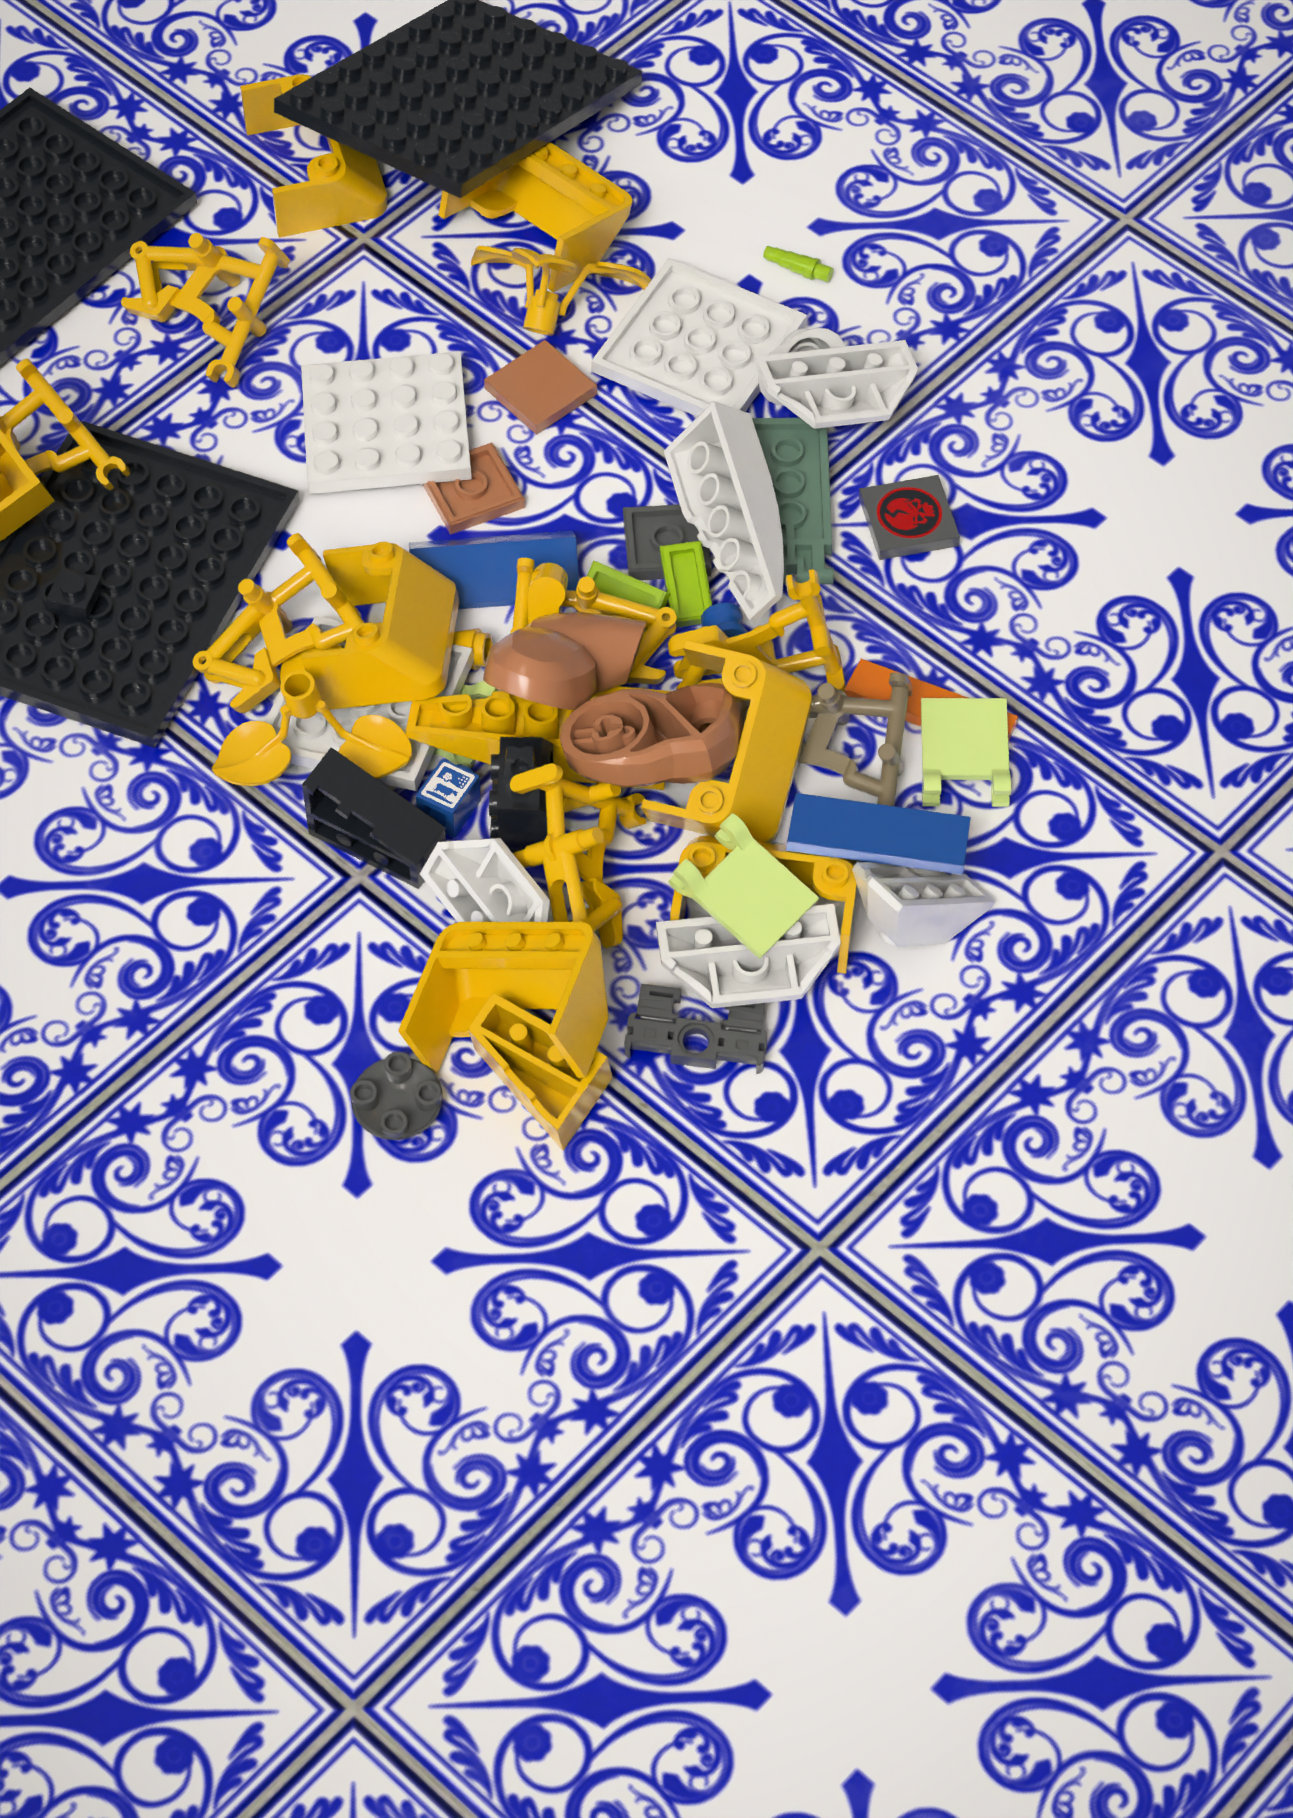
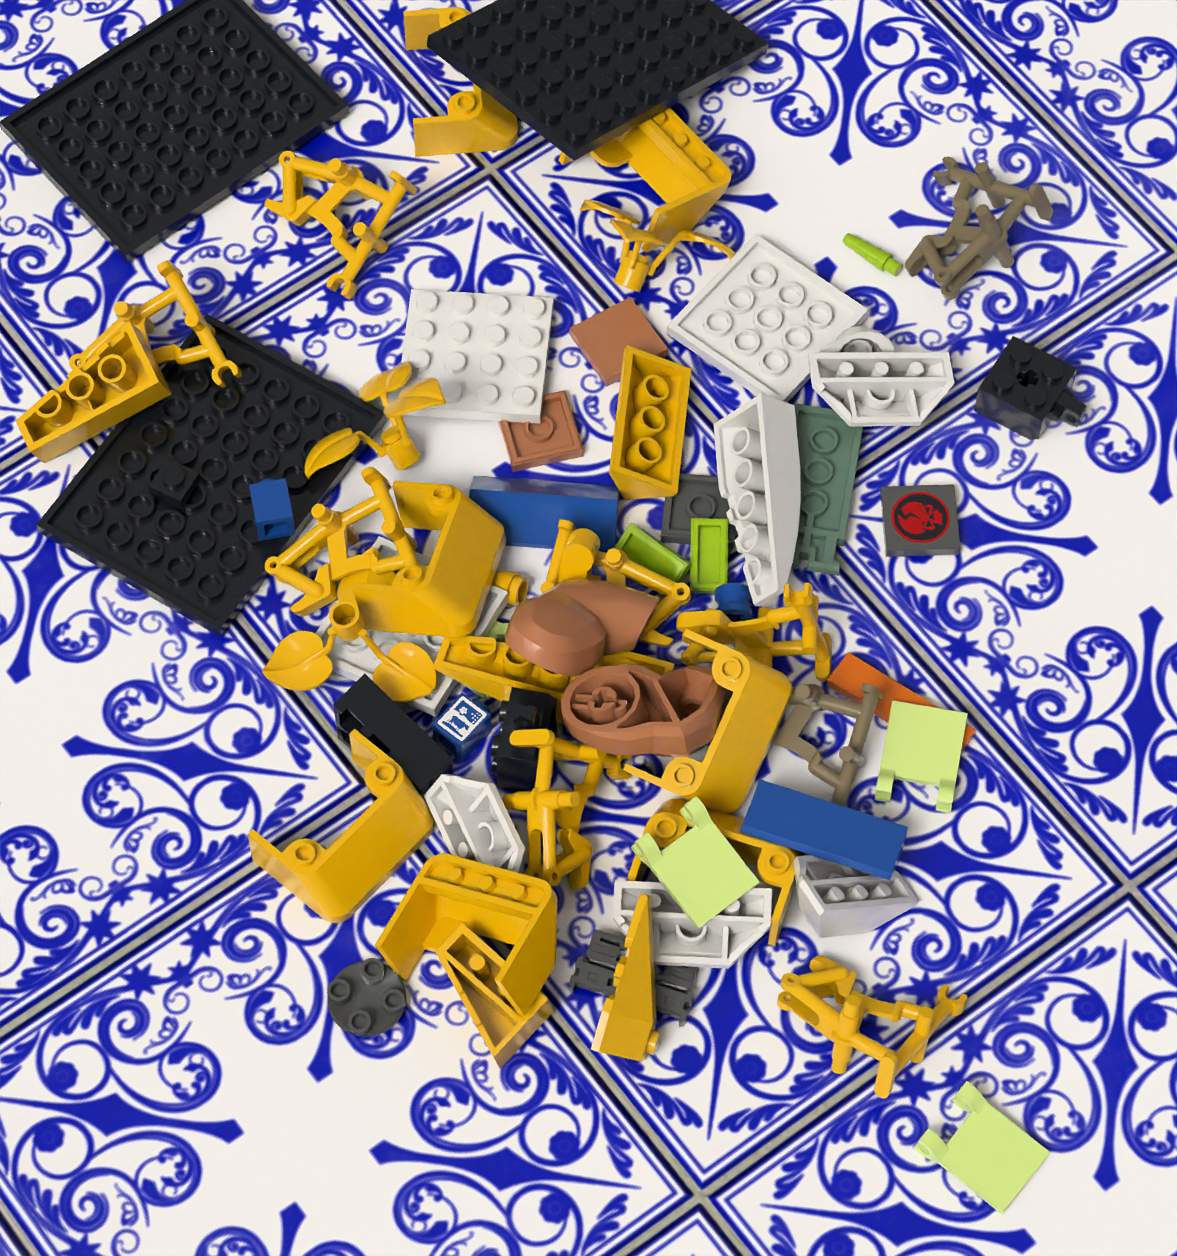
camera: 10 degrees right, 5 degrees up
none -> yellow windscreen [248,729,434,923]
none -> blue brick [249,478,296,541]
none -> yellow plant [305,361,446,479]
none -> yellow wedge [591,893,660,1062]
none -> yellow slope [609,345,691,500]
none -> yellow piece [777,956,967,1099]
none -> dark tan piece [905,156,1053,300]
none -> yellowish green flag [914,1081,1050,1214]
none -> black hinge [974,336,1087,440]

